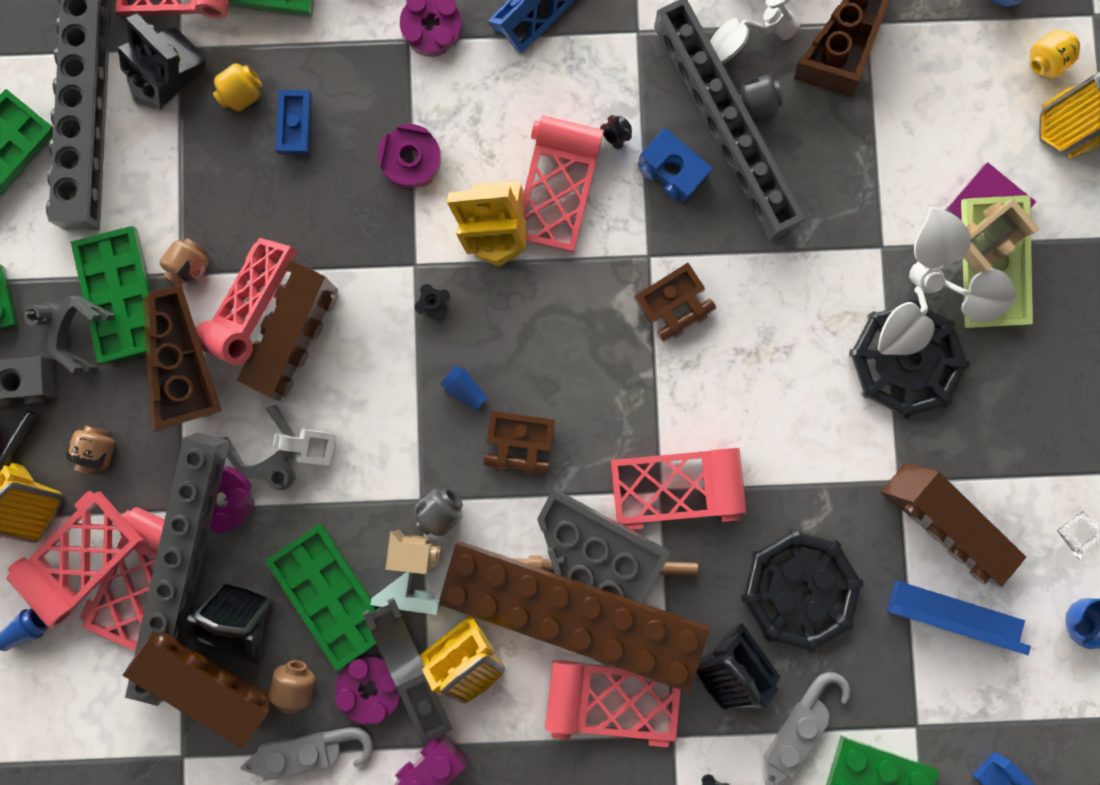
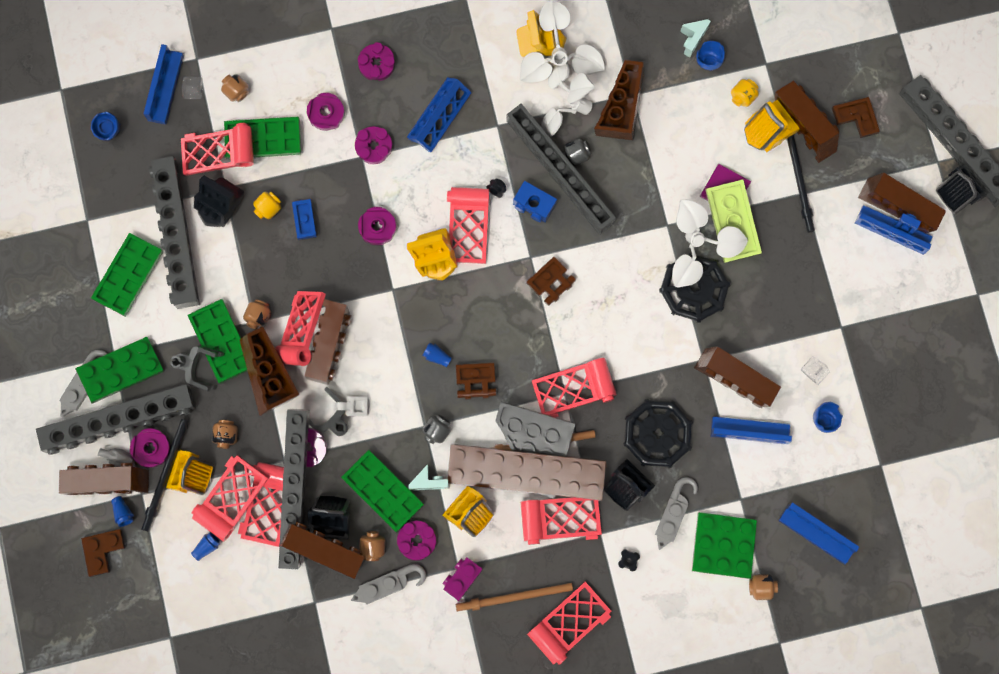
camera: 10 degrees left, 5 degrees down
dark grey piece [363,598,453,745] -> none
tan window [386,530,442,574] -> none
black plate [414,284,451,320] -> none
tan window [964,199,1039,275] -> none

